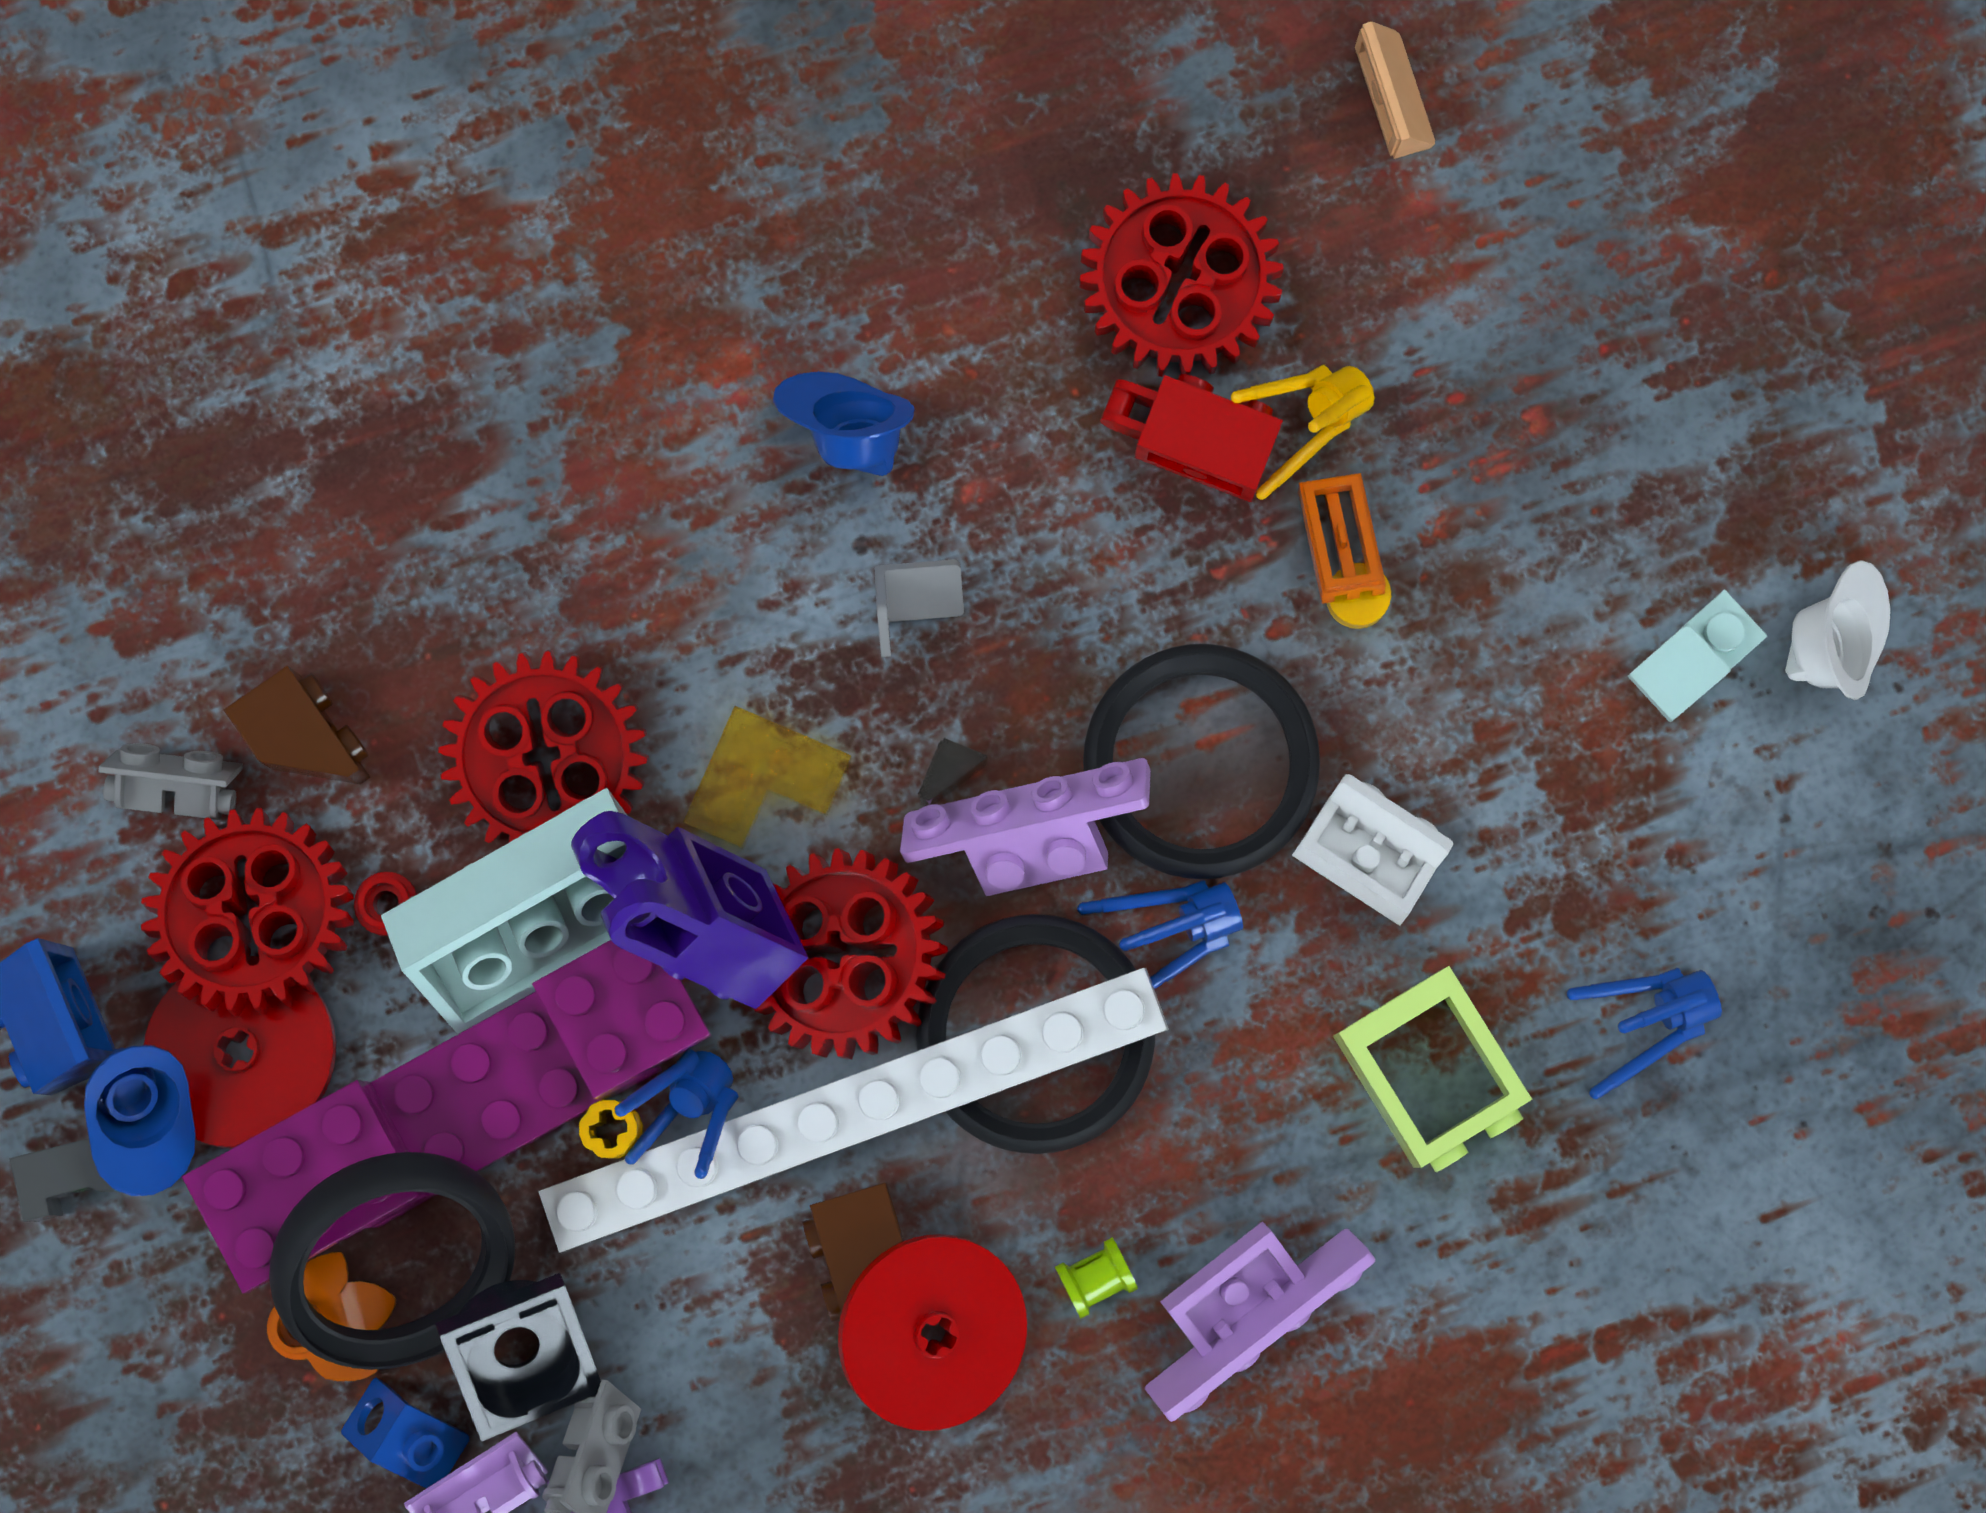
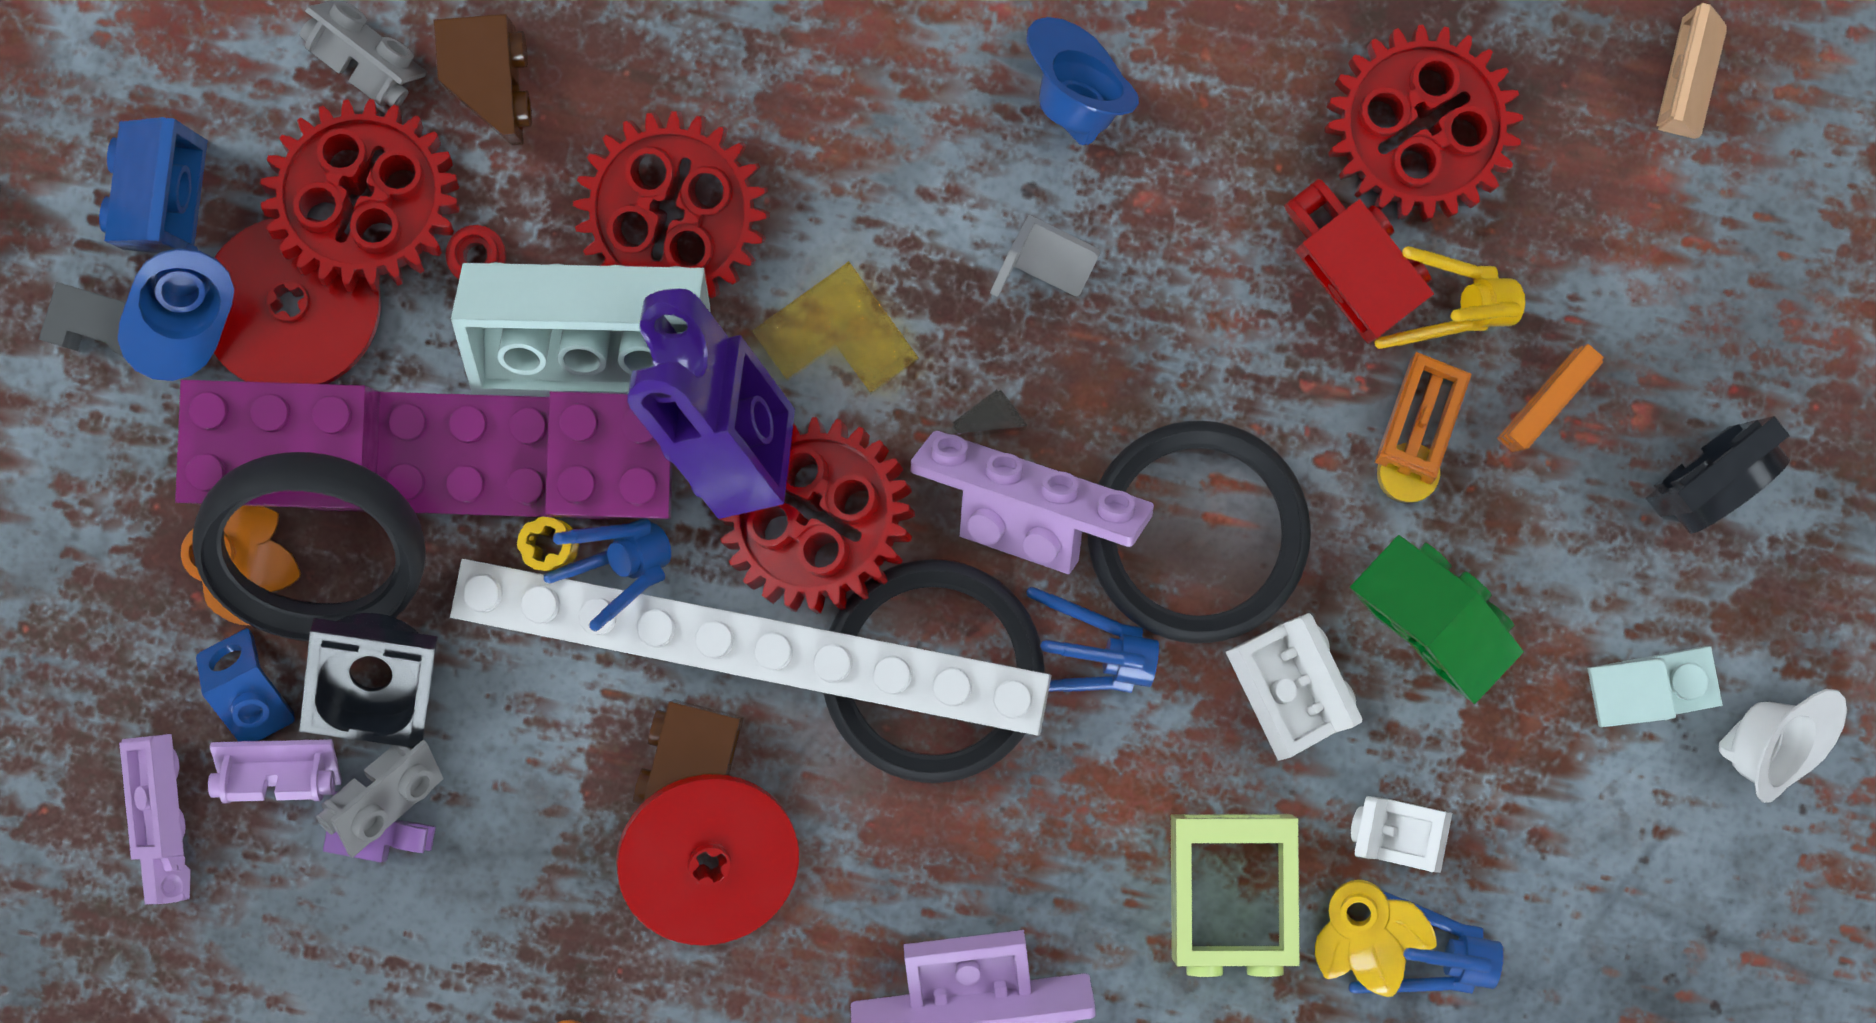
camera: 30 degrees right, 5 degrees up
lime bush [1055,1237,1138,1319] -> none
none -> yellow plate [1315,880,1437,997]
none -> green brick [1350,535,1524,705]
none -> white bracket [1351,796,1452,872]
none -> orange tile [1496,344,1604,452]
none -> black piece [1646,416,1790,534]

